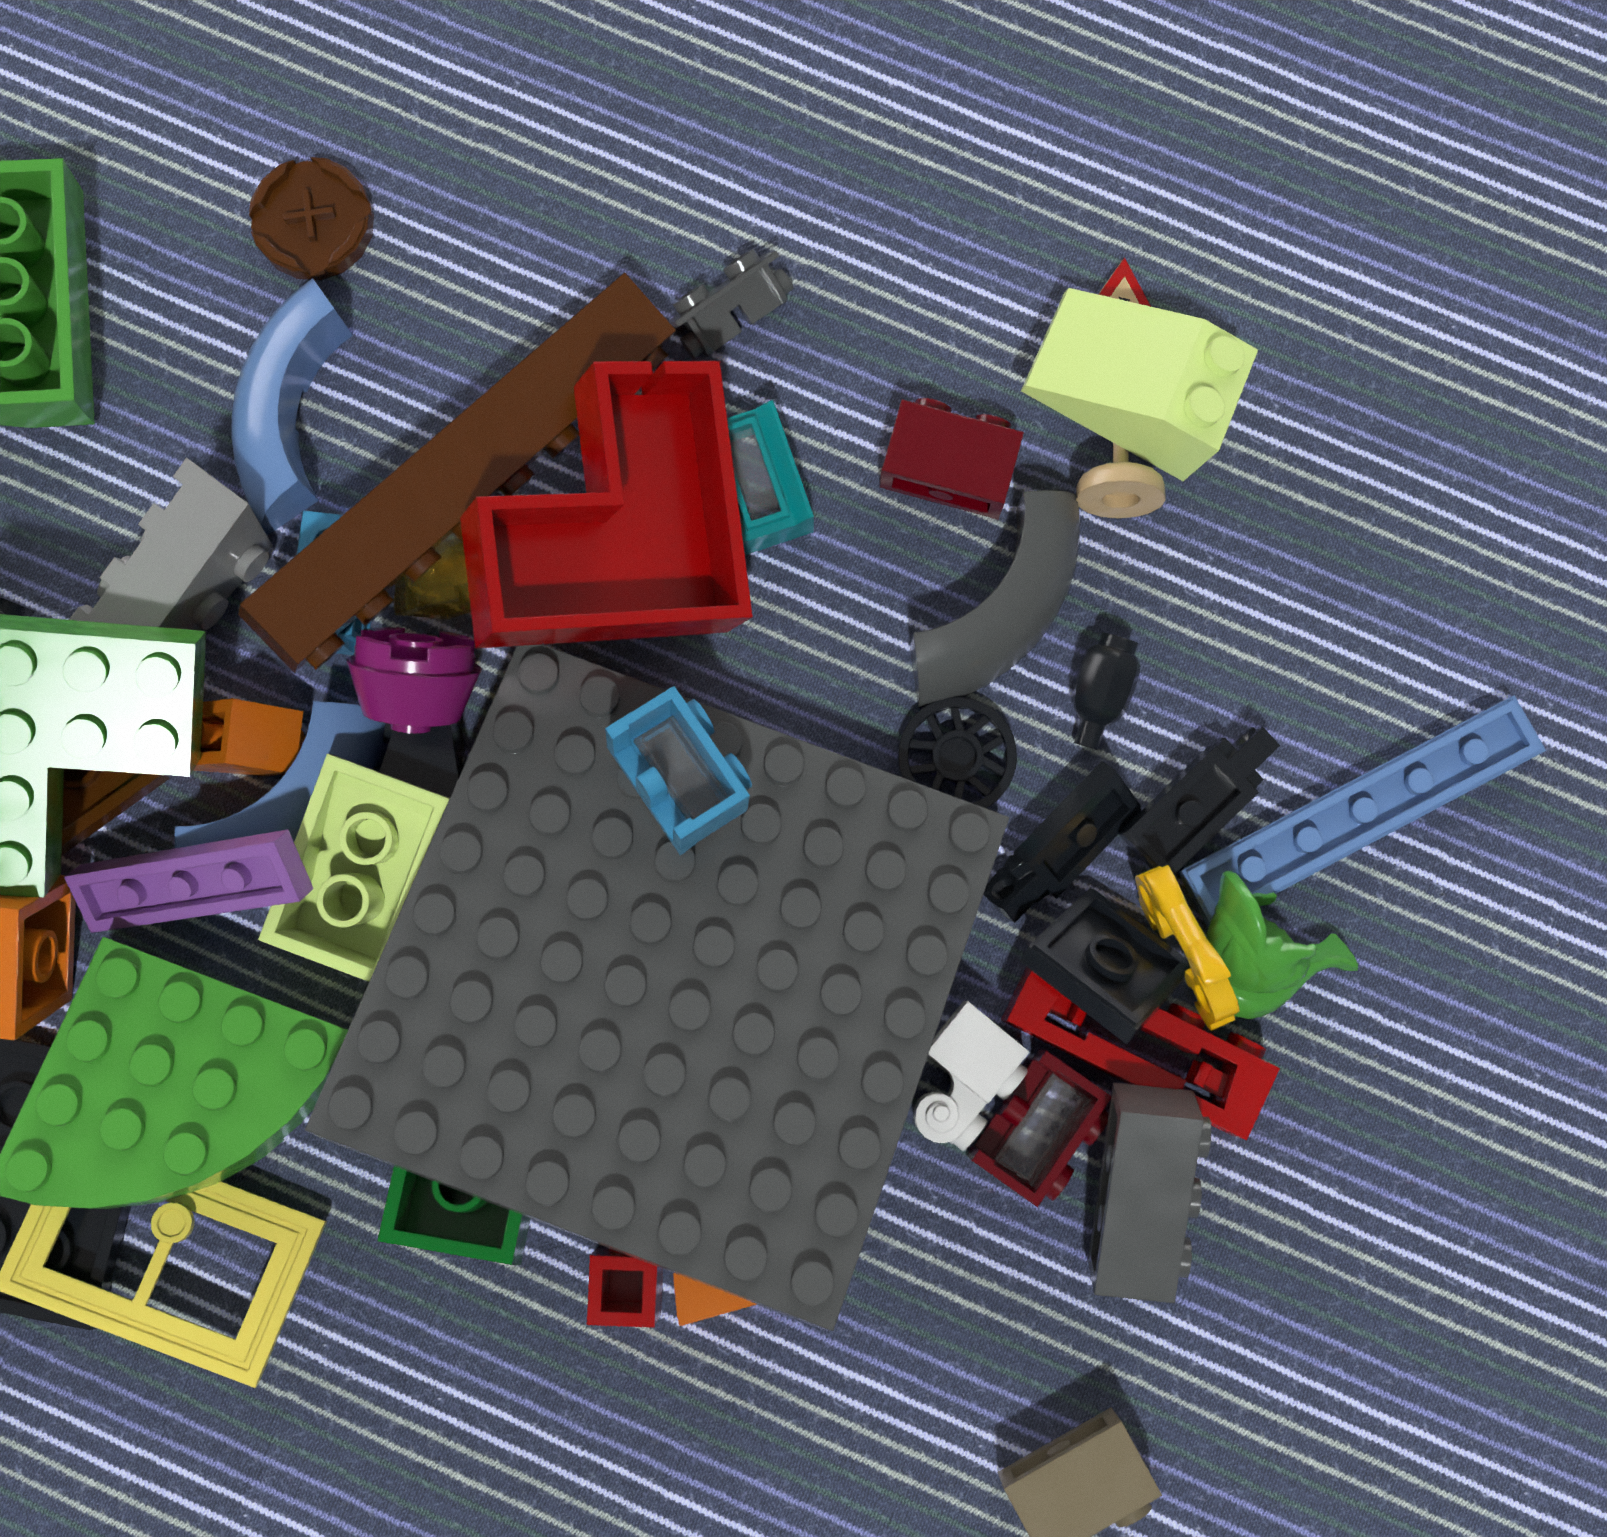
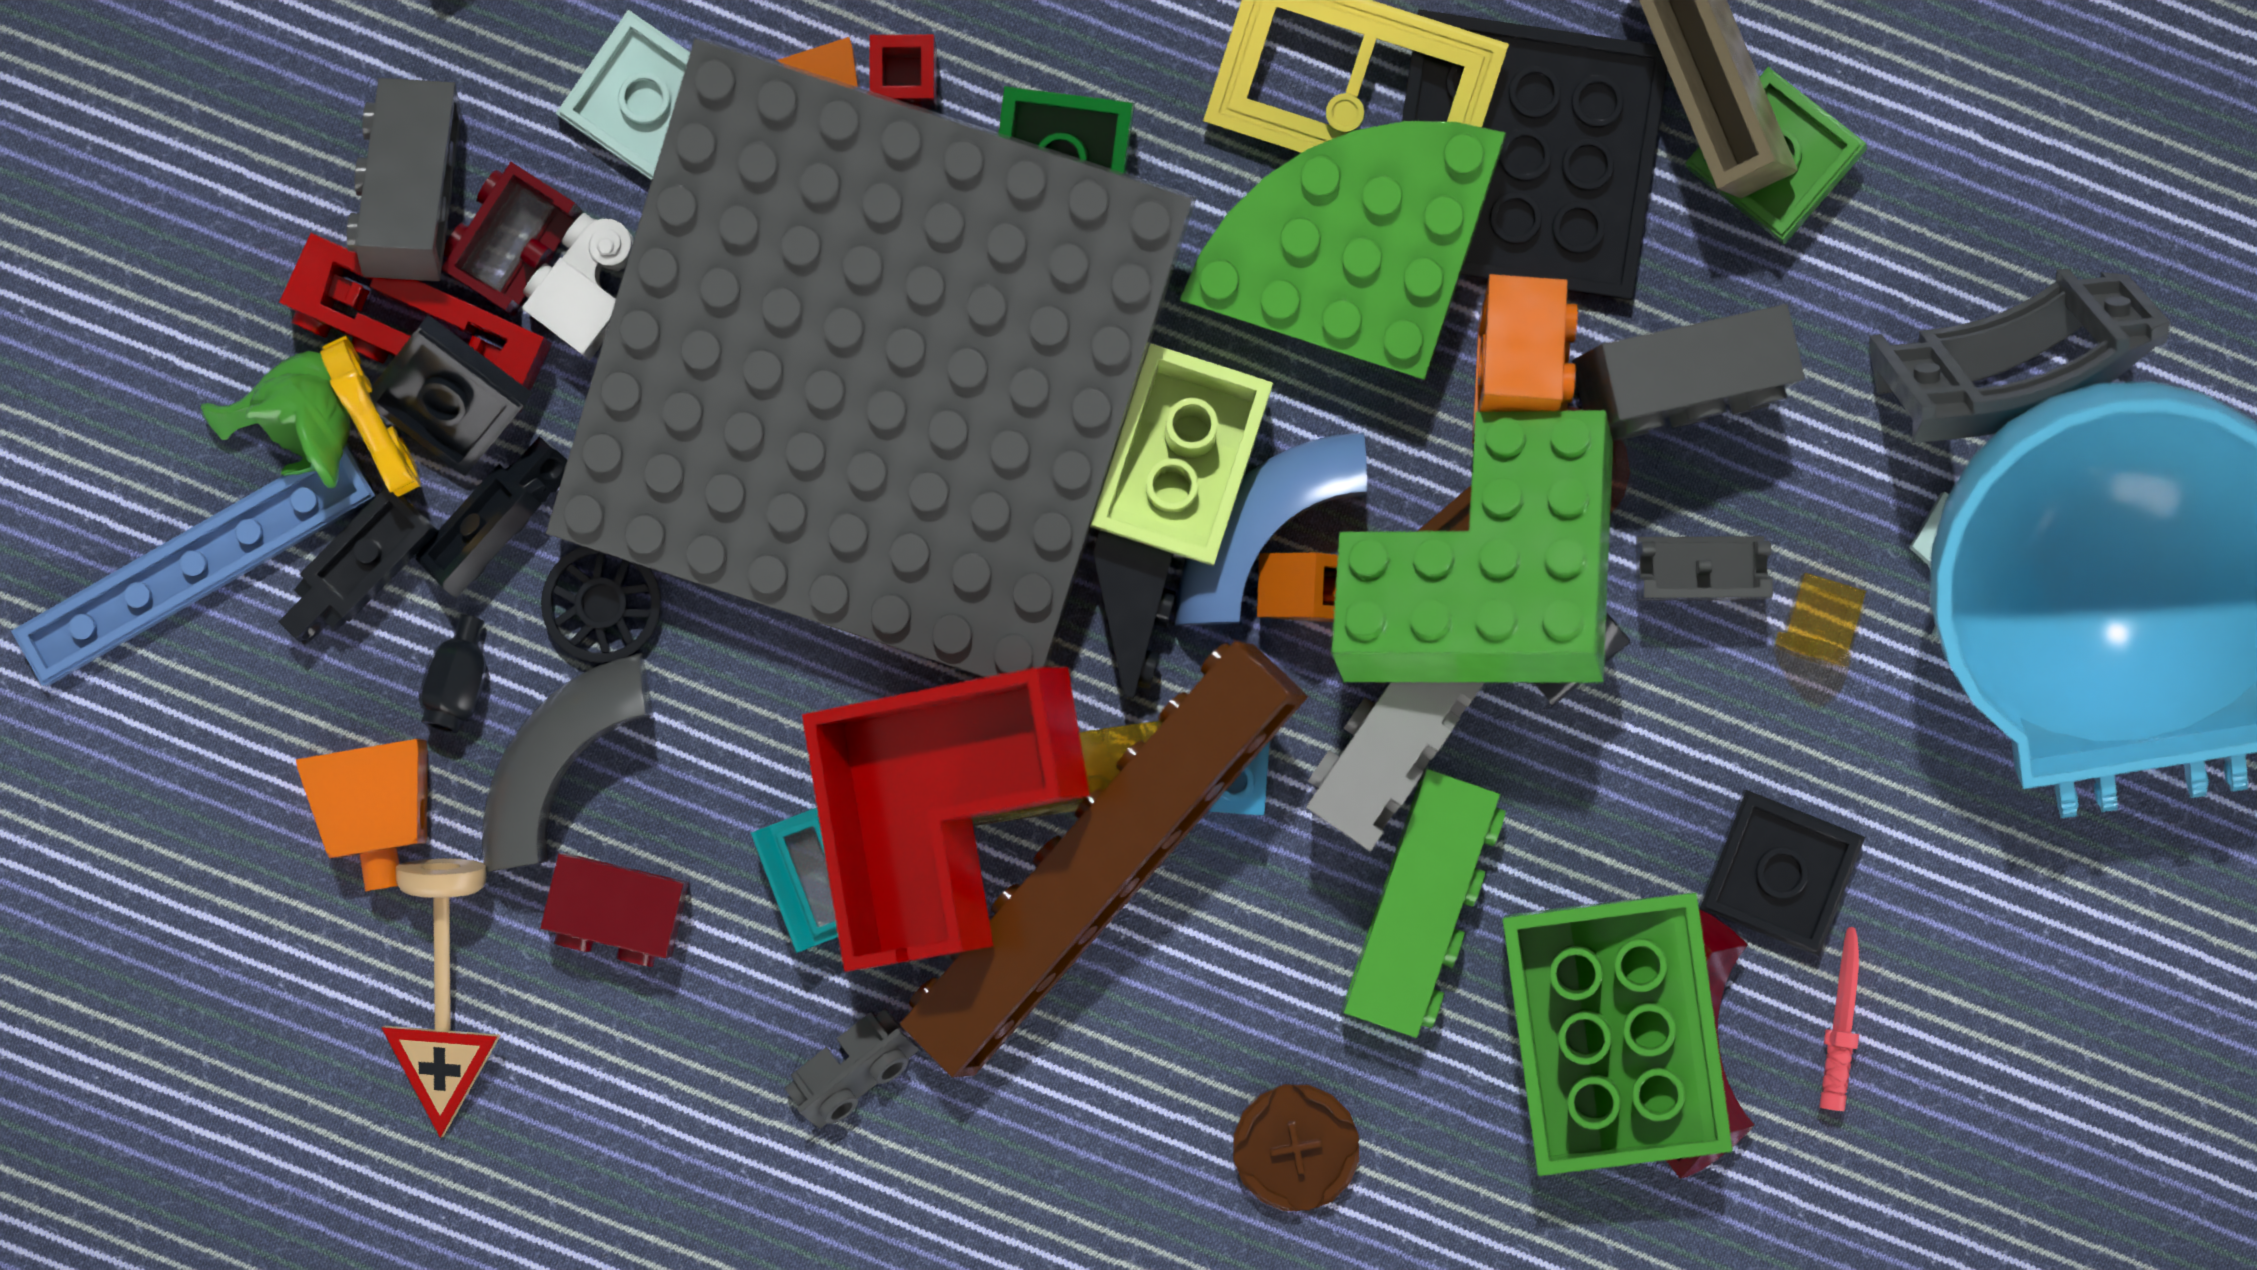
camera: 175 degrees right, 5 degrees up
medium lavender plate [64,829,314,933] -> none
medium blue brick [231,278,353,535] -> none
magenta cone [346,627,482,733] -> none
dark azure window [605,686,752,856] -> none
yellowish green slope [1021,288,1258,481] -> none
none -> orange torso [296,739,428,892]
none -> light aqua tile [556,10,690,181]
none -> bright green brick [1341,769,1506,1038]

